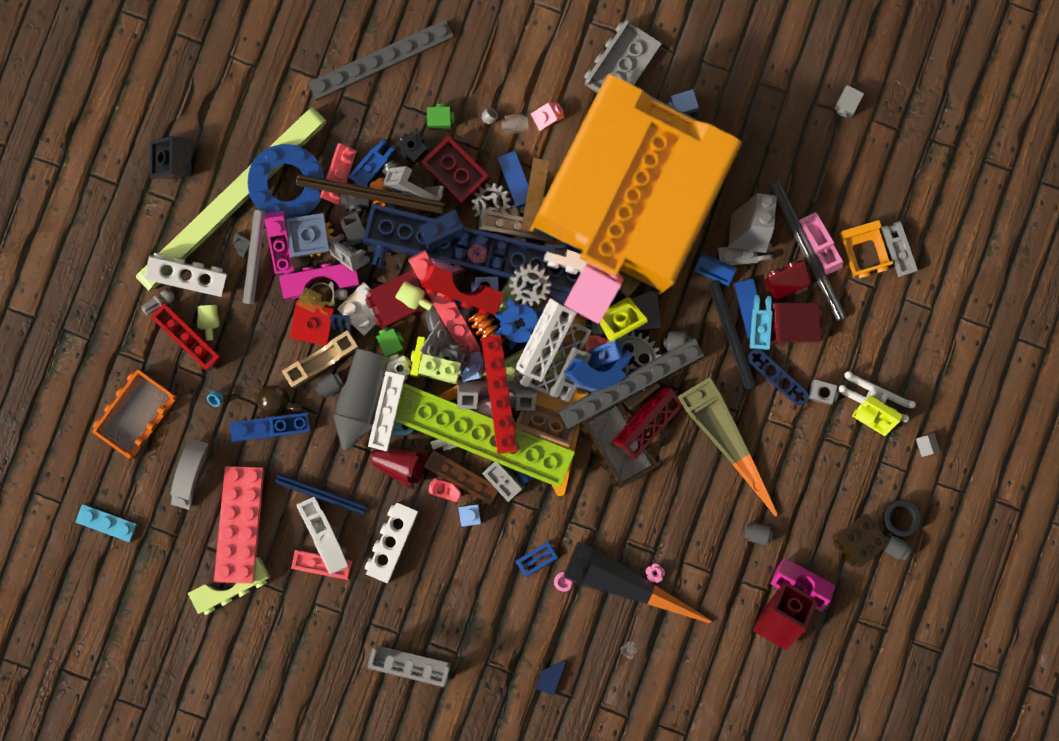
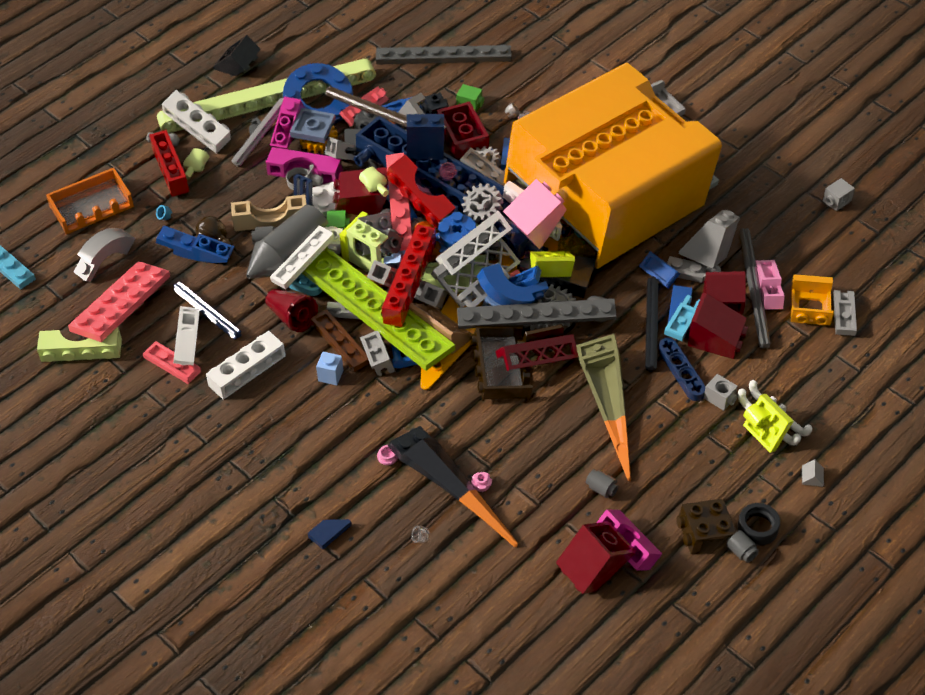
camera: 25 degrees right, 35 degrees down
red plate [289,300,335,346] -> none
clear yellow plate [296,287,333,316] -> none
light grey window [368,645,451,687] -> none
coral hair [429,478,461,502] -> none
blue tile [516,541,558,577] -> none

